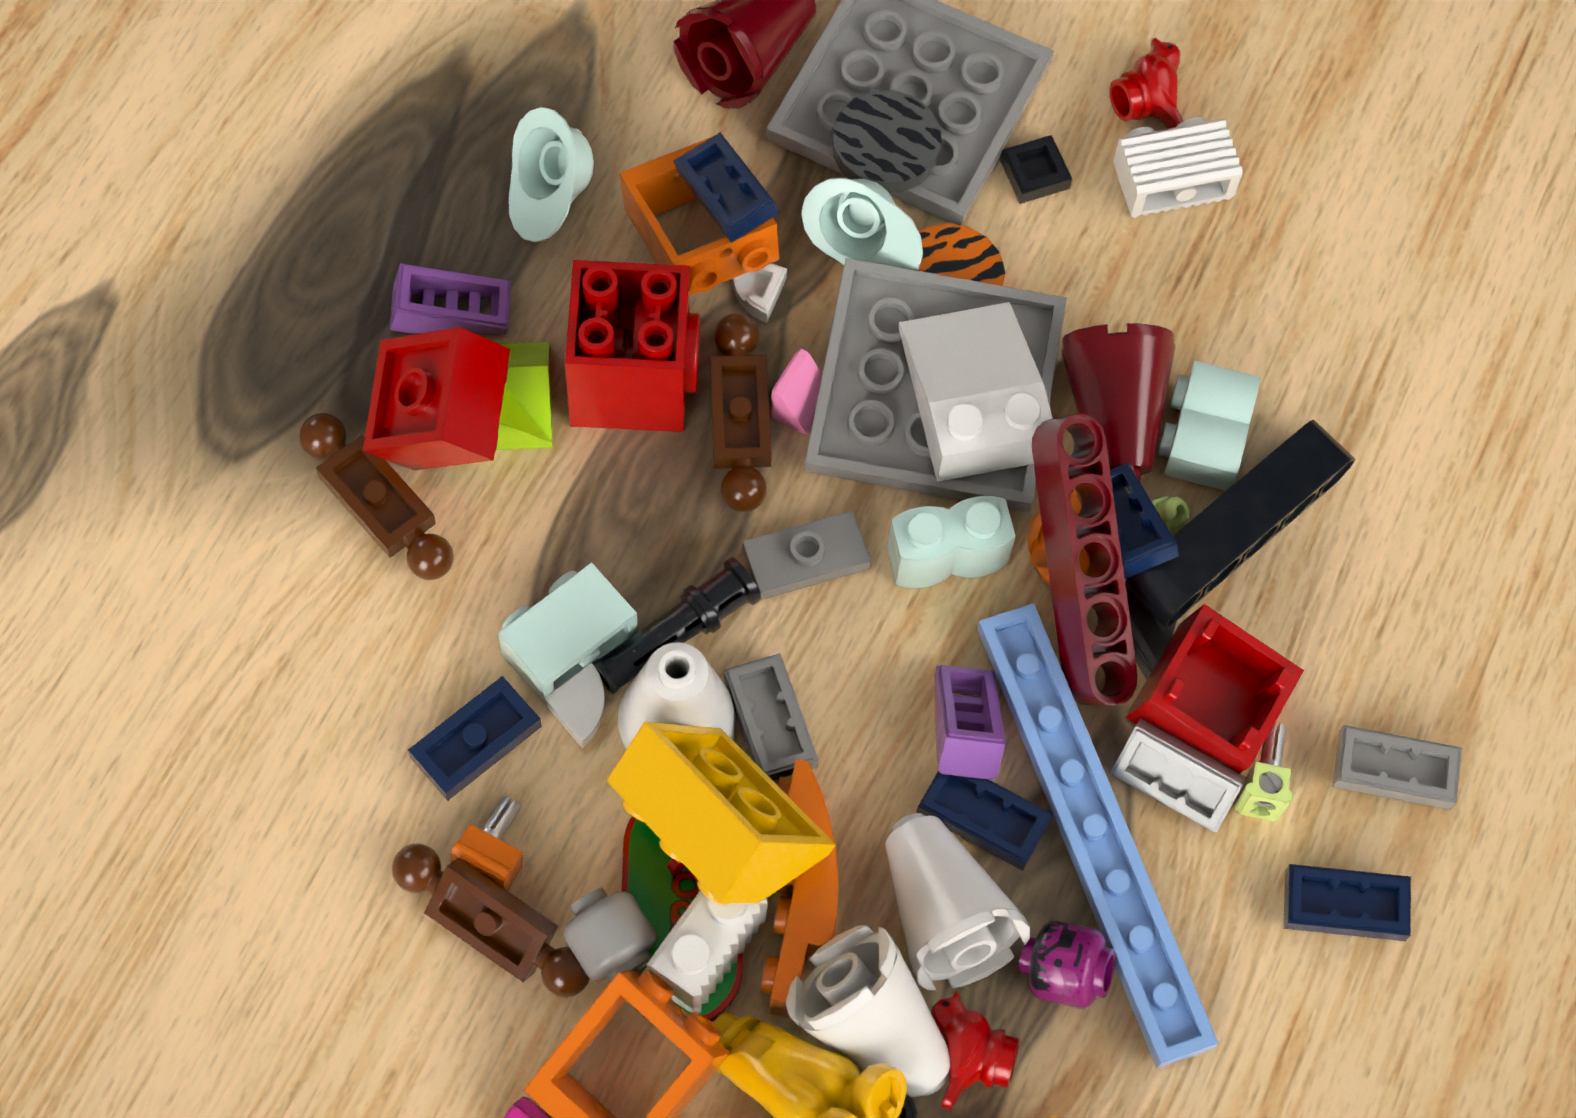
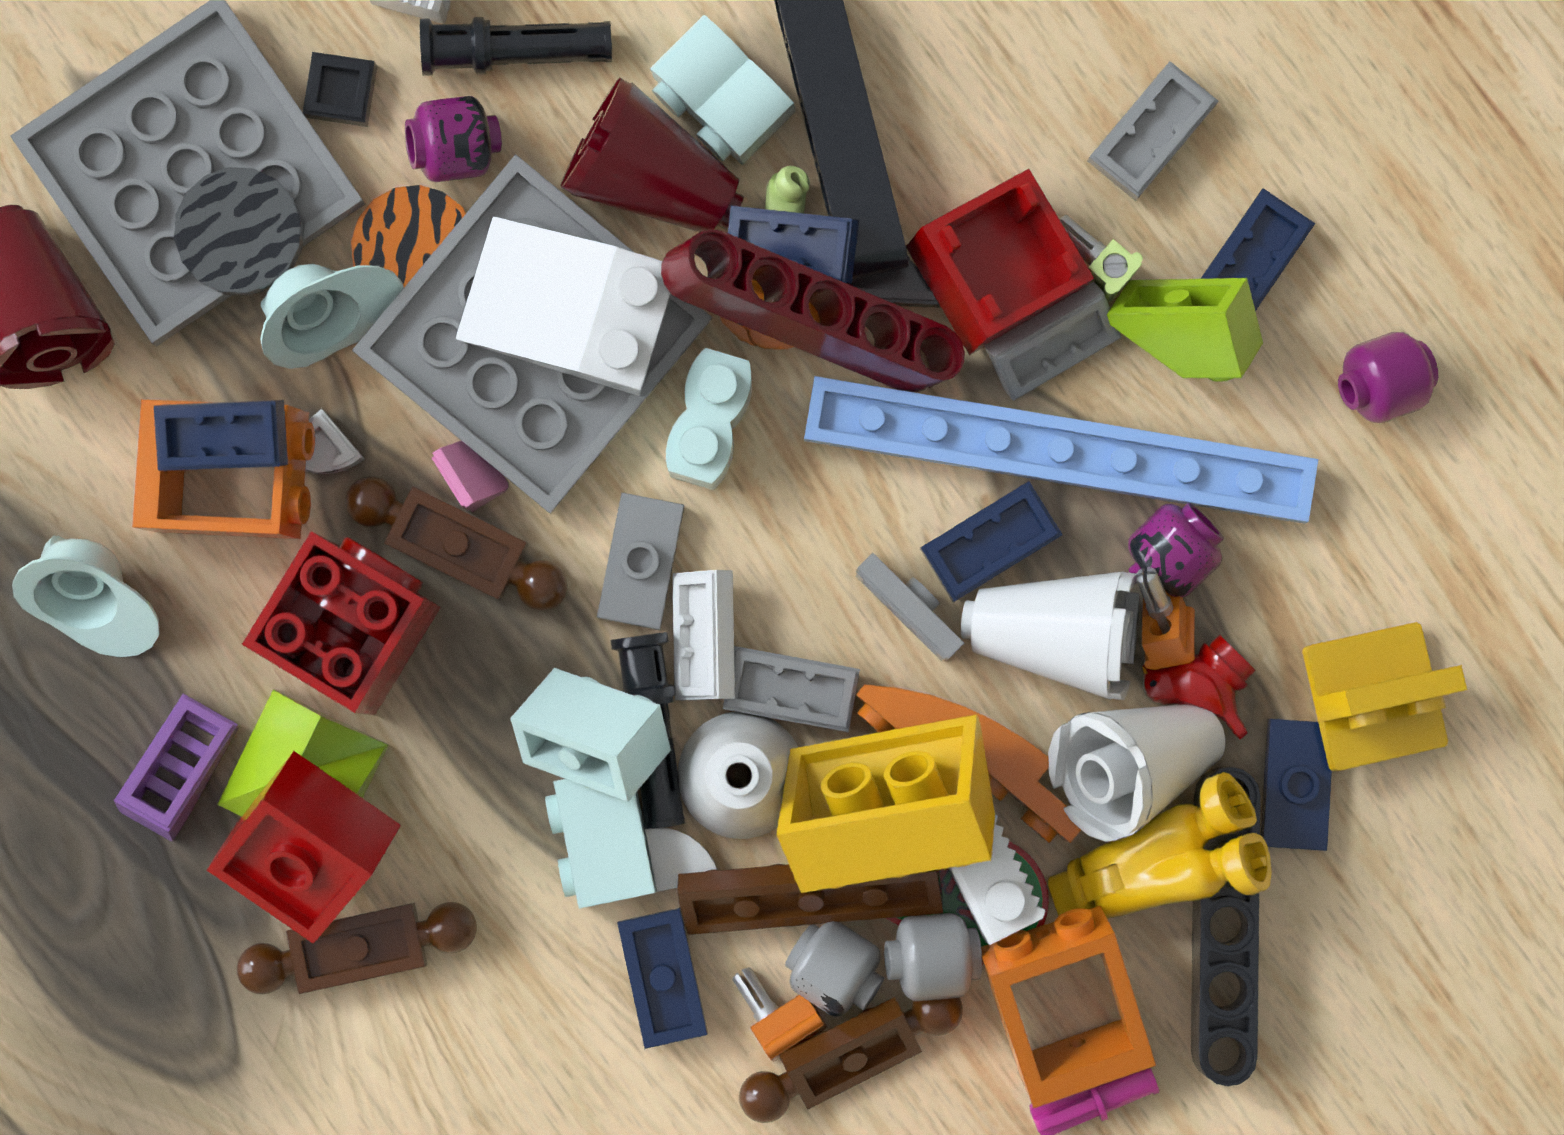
camera: 55 degrees left, 20 degrees up
medium lavender slope [934,665,1006,779] -> none
none -> magenta head [405,96,502,182]
none -> black pin [420,17,612,76]
none -> light aqua brick [510,668,671,802]
none -> white plate [672,570,735,700]
none -> reddish brown plate [677,864,943,935]
none -> light grey head [785,921,885,1016]
none -> light grey plate [856,553,964,661]
none -> lime slope [1107,278,1263,382]
none -> orange piece [1135,567,1195,670]
none -> magenta head [1338,332,1439,423]

